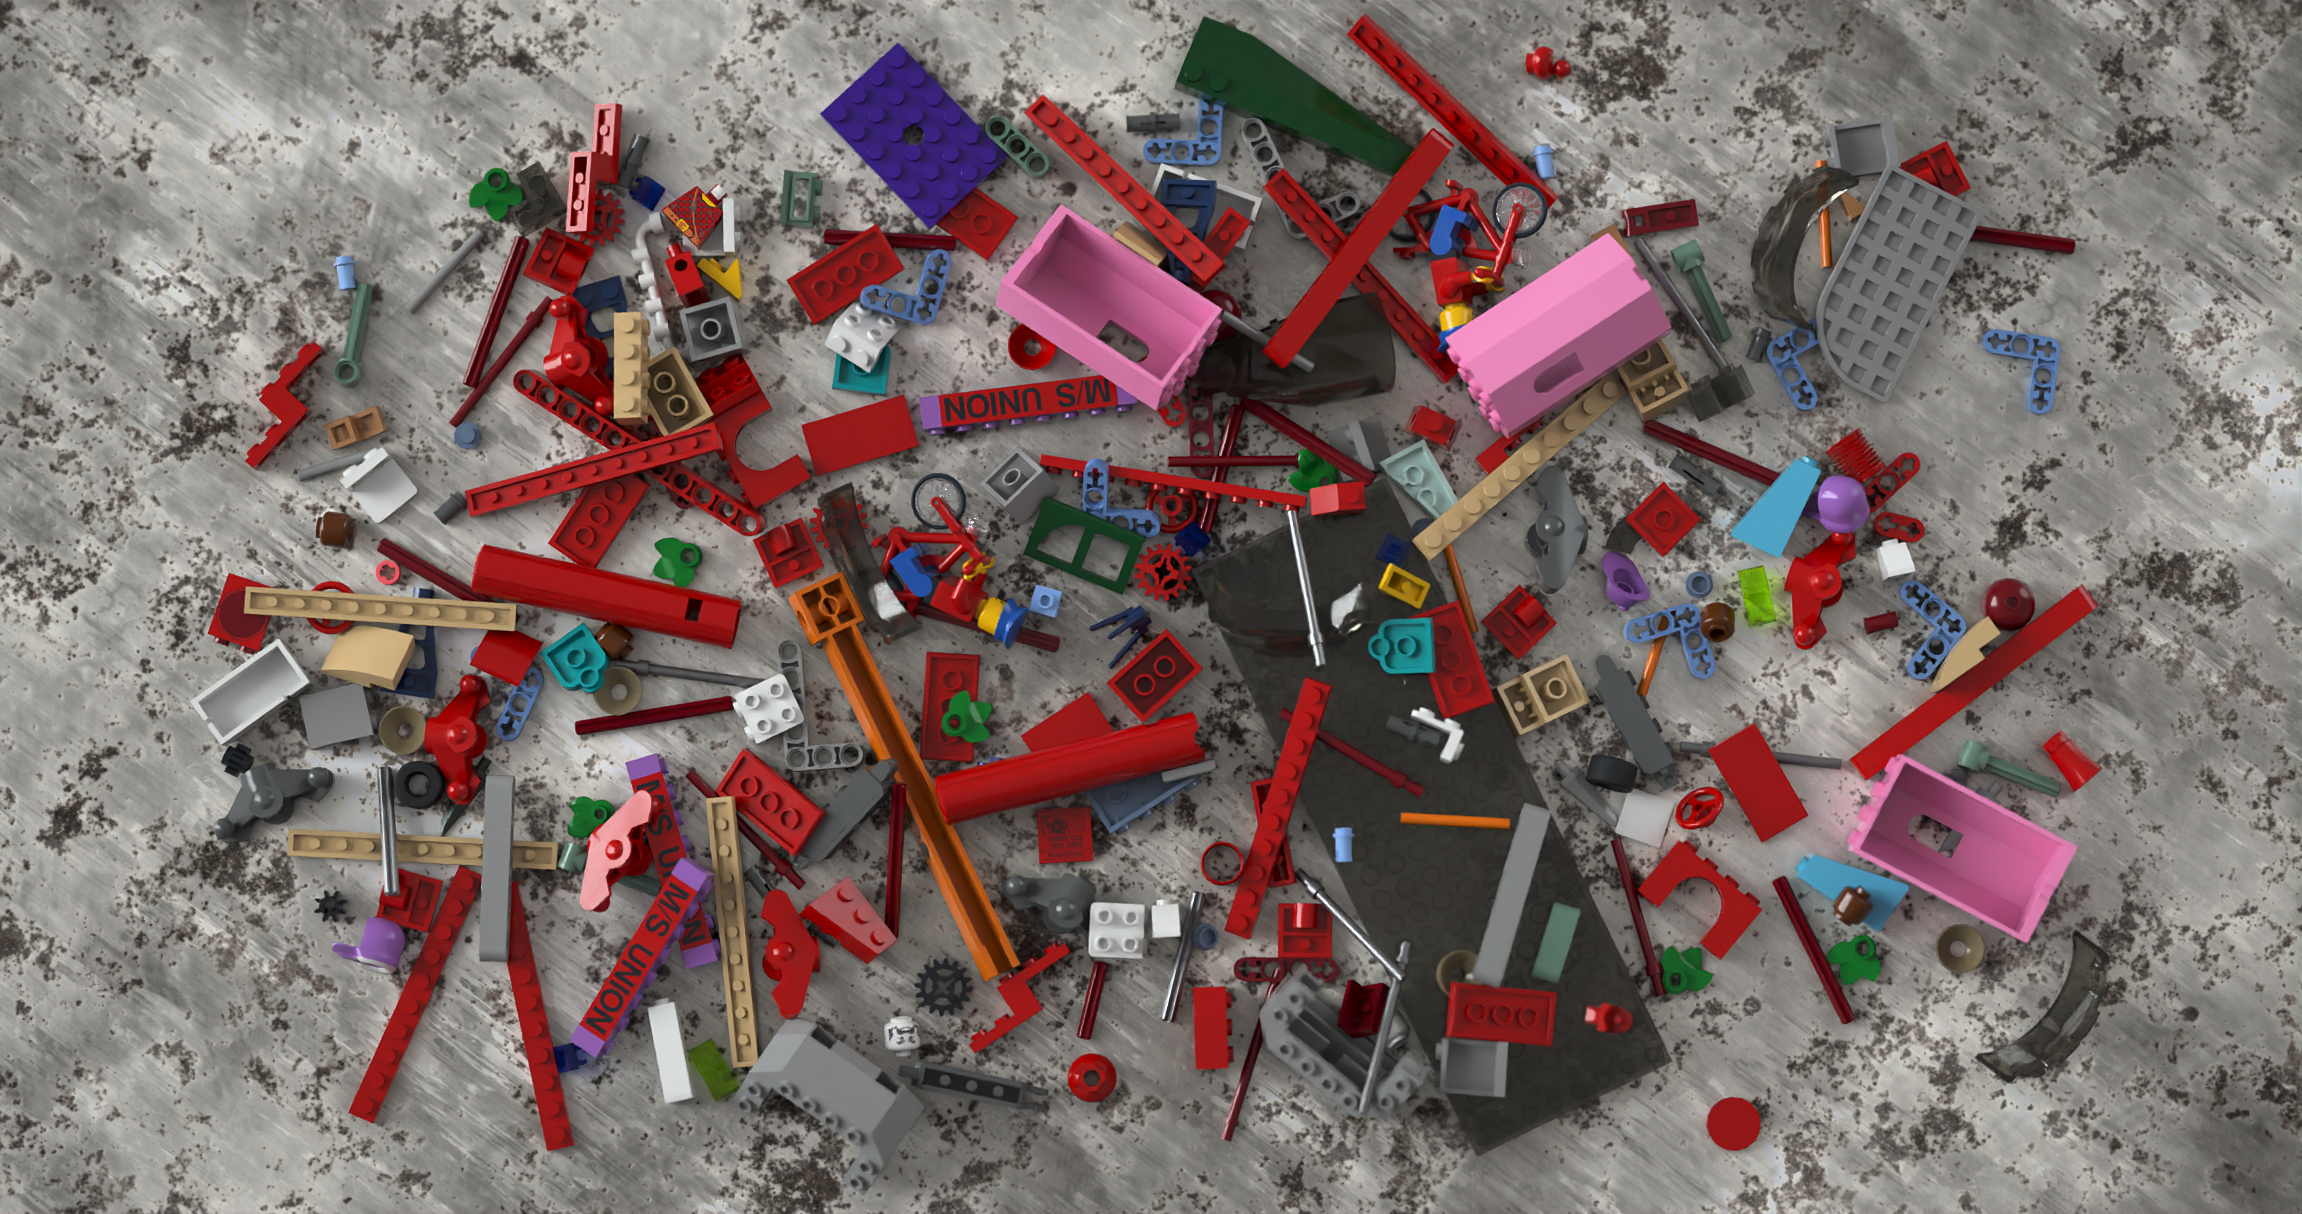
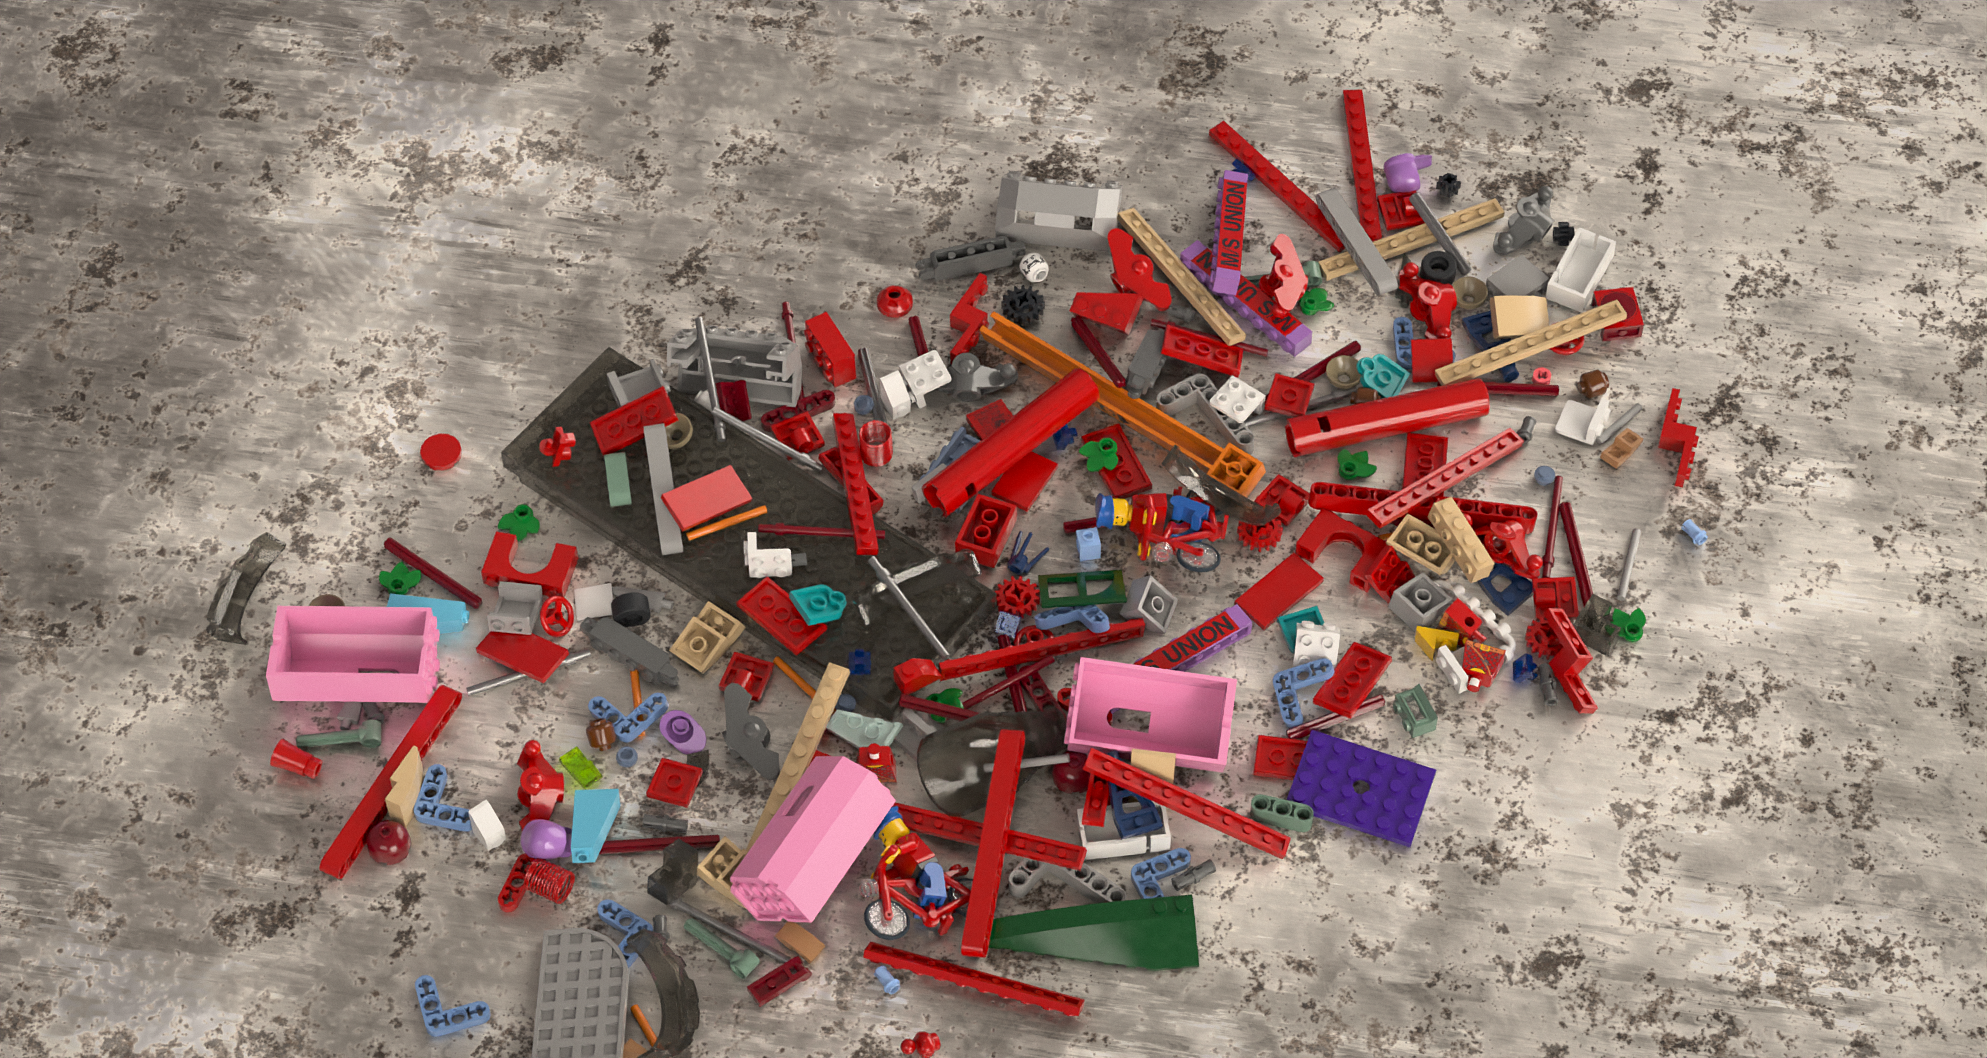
camera: 150 degrees right, 30 degrees down
sand green axle [334,283,373,388] -> none
white slope [648,998,697,1103] -> none
clear neon green slope [688,1038,739,1102] -> none
light blue pin [1333,827,1354,862] -> none
yellow slope [1378,563,1431,609] -> none
dark red bar [1610,838,1666,997] -> none
reddish brown head [1833,885,1873,926] -> none
dark red pin [1863,610,1899,635] -> none
red beam [1873,512,1925,543] -> none
none -> light grey panel [487,581,543,635]
none -> tile [660,465,753,532]
none -> red tile [1264,373,1315,417]

